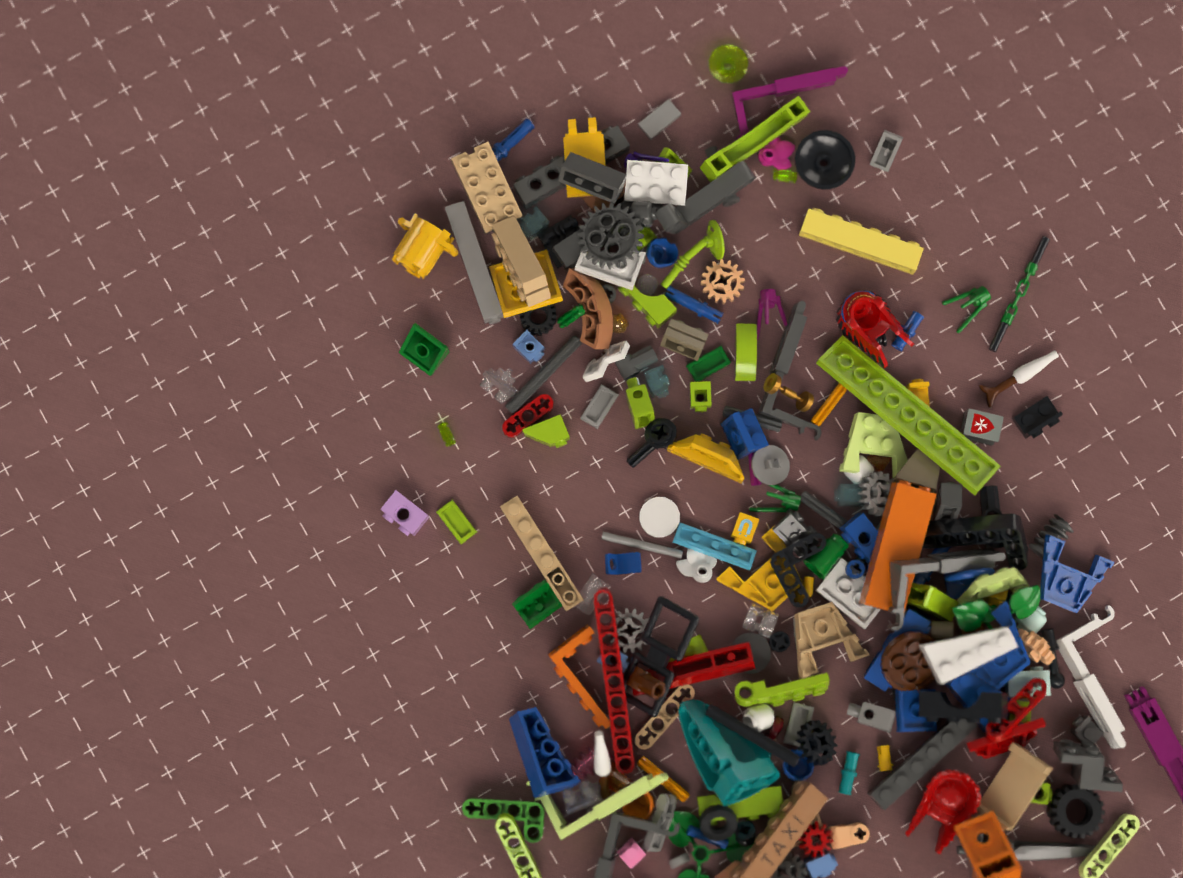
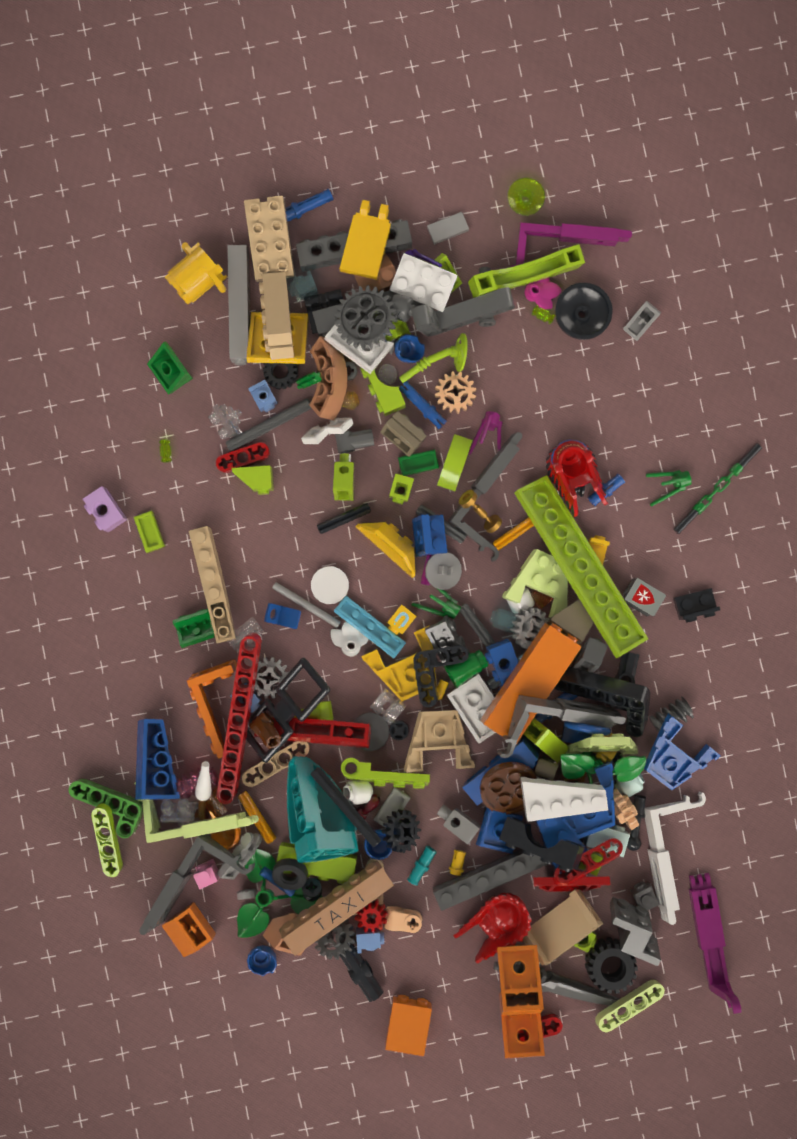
camera: 15 degrees right, 5 degrees up
dark grey brick [558,152,627,204] -> none
light grey tile [580,384,619,430] -> none
clear light blue brick [644,365,670,399] -> none
black gear [644,418,677,450] -> none
light yellow brick [799,208,924,275] -> none
blue bush [845,560,865,579] -> none
piece [979,350,1059,408] -> none

